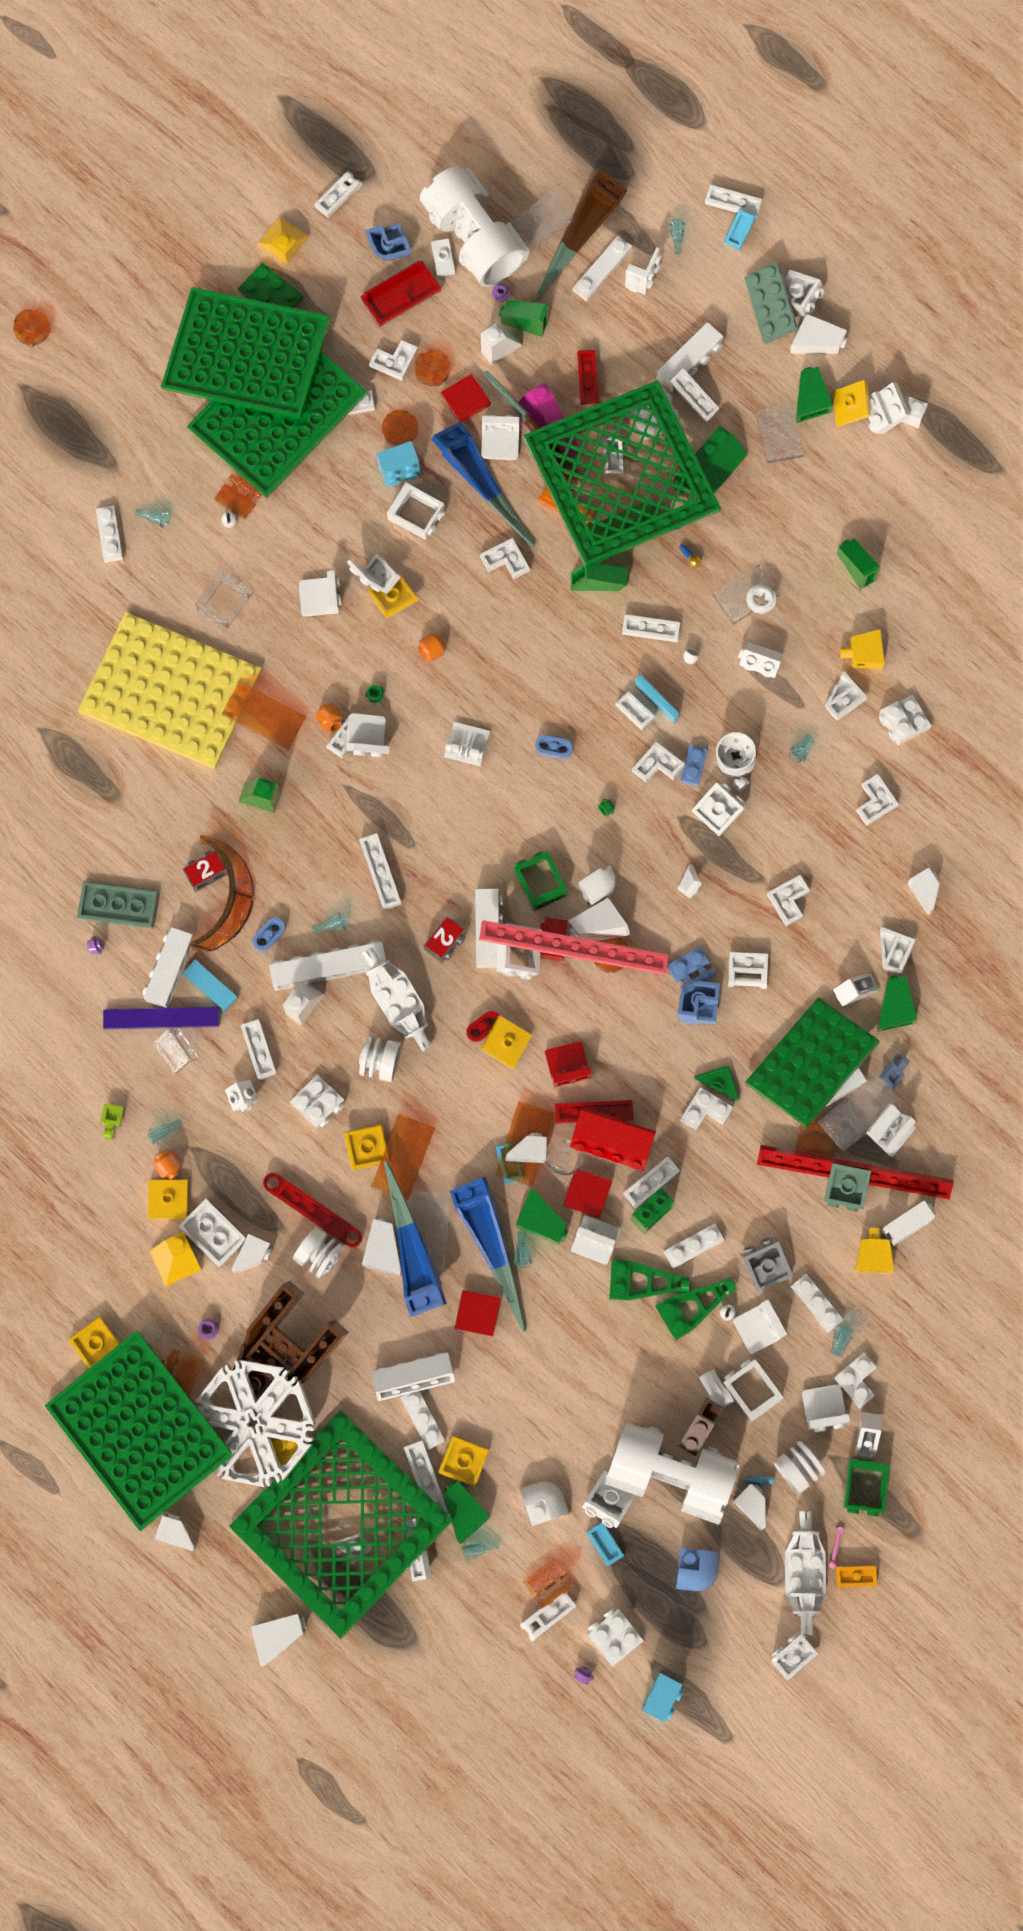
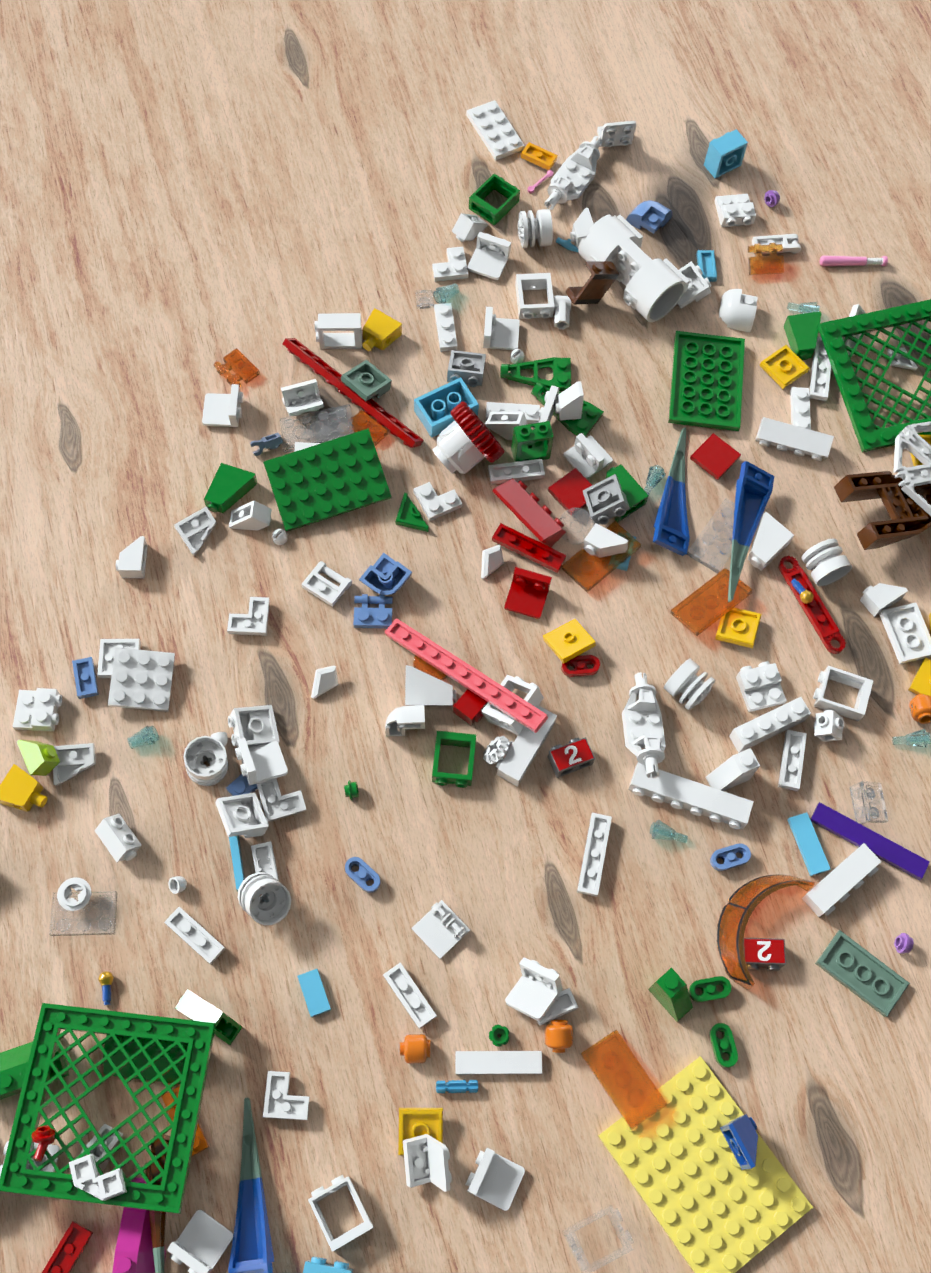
camera: 155 degrees left, 10 degrees down
none -> lime slope [17,740,60,776]
none -> red plate [32,1126,55,1162]
none -> white tile [69,1154,127,1201]
none -> medium blue plate [72,657,99,699]
none -> white plate [108,647,175,712]
none -> white bracket [202,384,244,427]
none -> clear orange plate [214,348,260,388]
none -> white plate [216,793,269,838]
none -> white bracket [235,738,288,786]
none -> white wheel [237,872,291,925]
none -> white hinge [272,529,288,545]
none -> medium azure tile [297,969,331,1018]
none -> white plate [383,962,437,1029]
none -> medium azure brick [414,377,479,438]
none -> piece [432,402,504,474]
none -> dark azure axle [436,1080,478,1093]
none -> white tile [455,1051,542,1074]
none -> white plate [466,100,525,161]
none -> white piece [481,545,504,579]
none -> white gear [483,736,510,764]
none -> white slope [485,412,528,440]
none -> white plate [534,386,560,429]
none -> white slope [555,381,584,420]
none -> light grey plate [583,474,630,525]
none -> green plate [668,331,745,431]
none -> green plate [689,976,732,1003]
none -> green plate [709,1023,738,1068]
none -> blue slope [720,1114,758,1170]
none -> white brick [729,697,811,753]
none -> piece [791,579,814,604]
none -> white window [813,666,873,721]
none -> bright pink piece [820,256,888,267]

